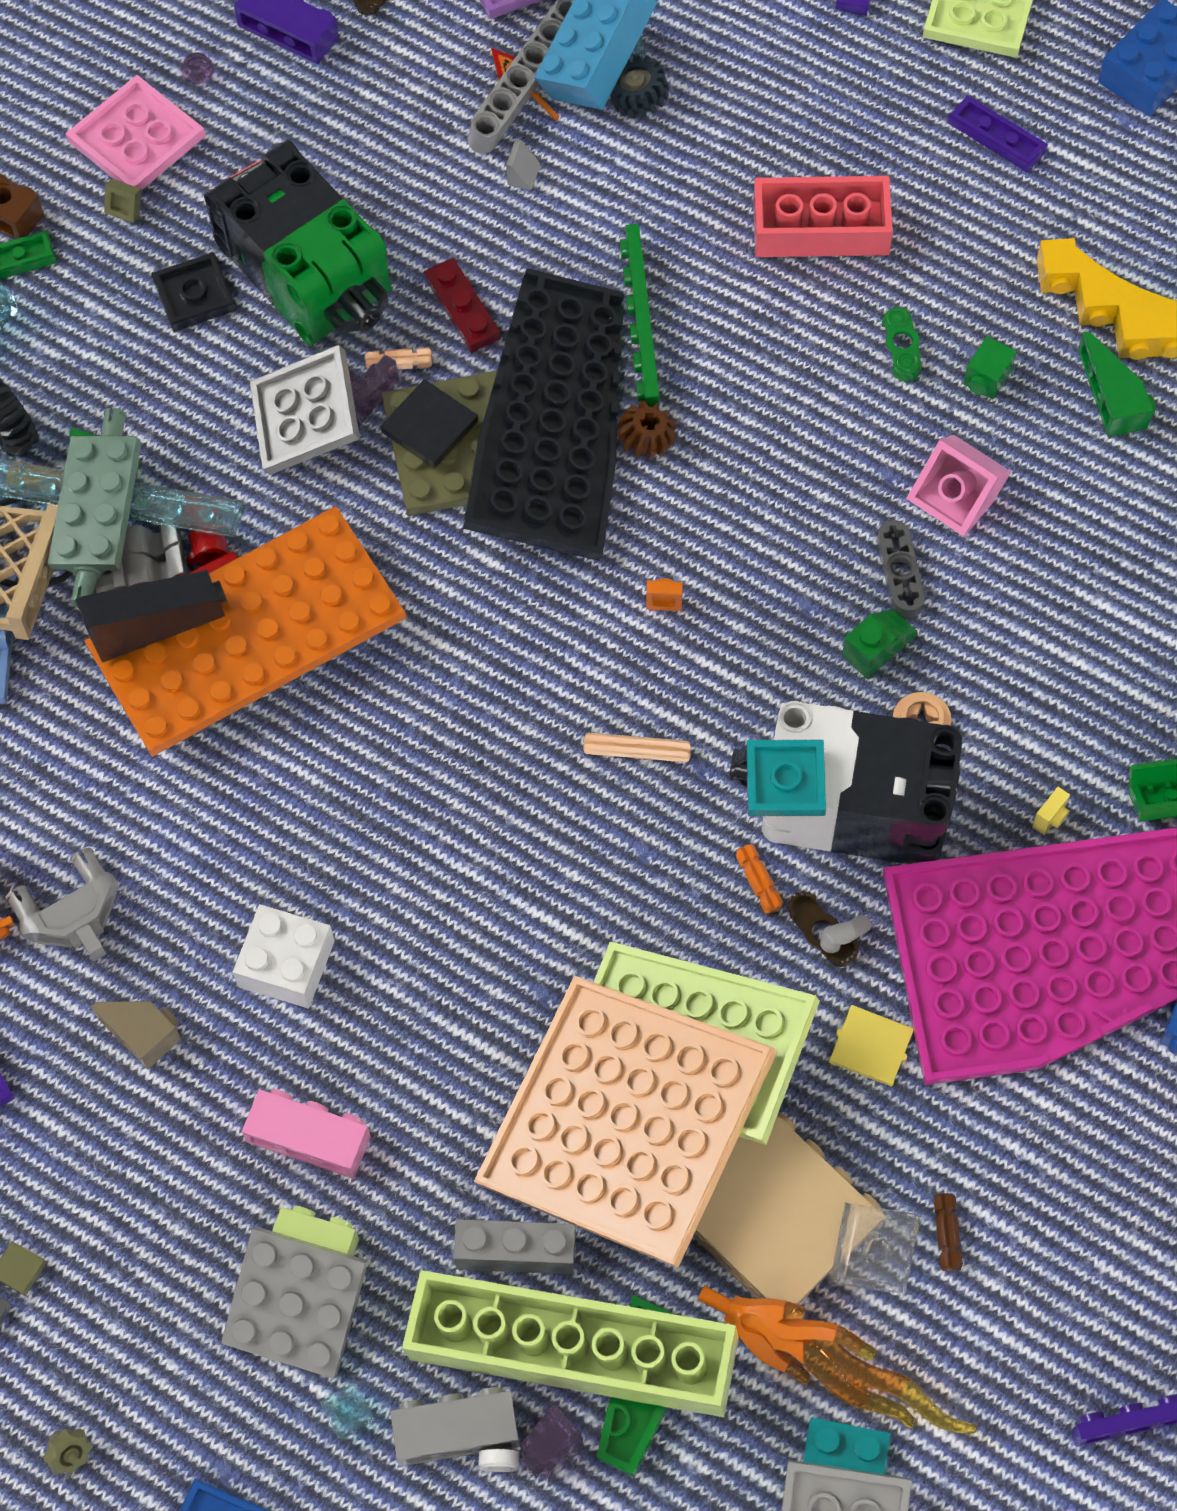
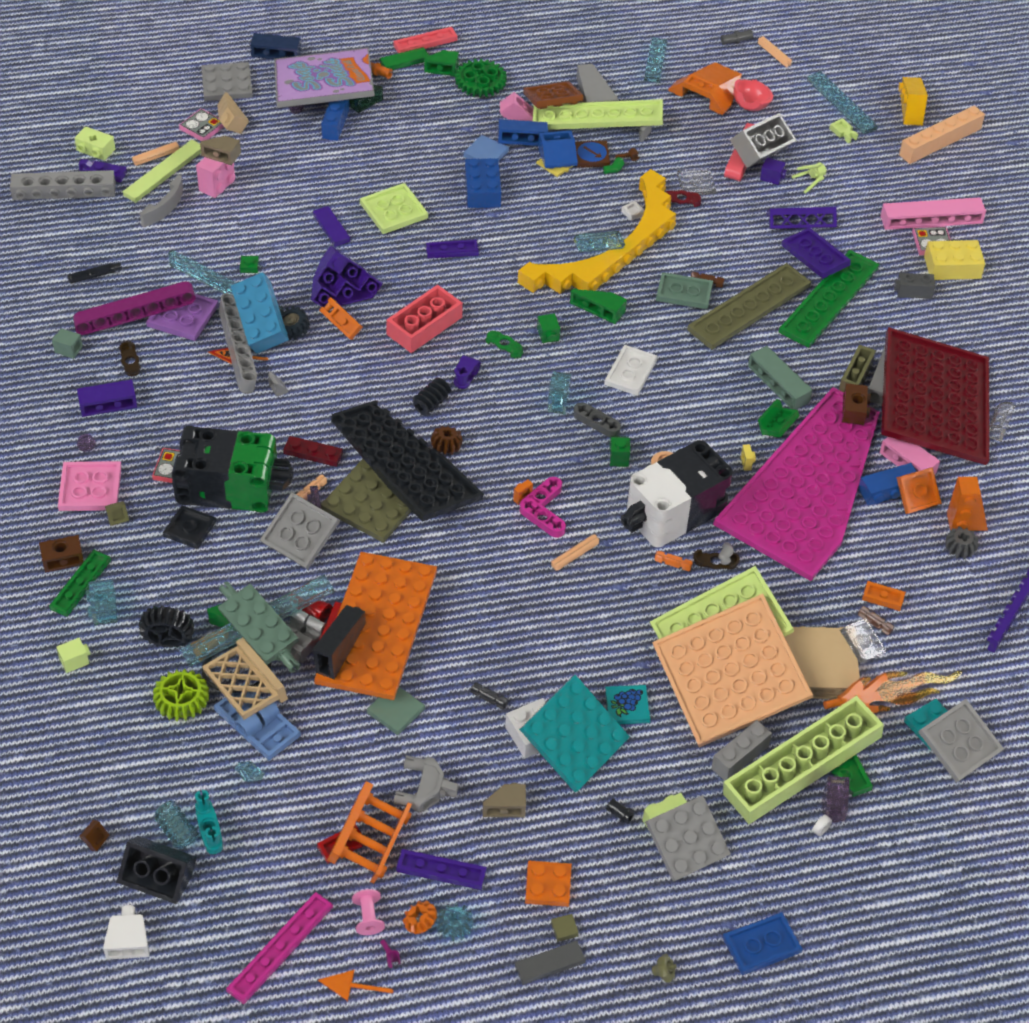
camera: 50 degrees left, 15 degrees down
bright pink brick [242,1089,371,1179] -> none
clear light blue plate [320,1382,375,1440] -> none
black tile [380,379,479,469] -> none
light grey brick [390,1387,520,1467] -> none
green plate [620,224,659,407] -> none
teal plate [746,740,826,816] -> none
light yellow piece [829,1005,914,1087] -> none
bright pink slope [906,435,1011,536] -> none
none -> dark purple brick [311,245,383,307]
none -> orange plate [319,297,363,340]
none -> sand green tile [367,687,425,735]
none -> black piece [413,377,452,416]
none -> dark purple piece [454,355,481,389]
none -> black axle [470,682,508,709]
none -> teal plate [519,675,630,792]
none -> dark pink beam [520,477,566,538]
none -> orange plate [525,860,571,907]
none -> clear light blue brick [548,371,571,415]
none -> white tile [604,345,658,396]
none -> teal tile [605,685,650,724]
none -> black pin [606,798,634,824]
none -> orange plate [862,581,906,611]

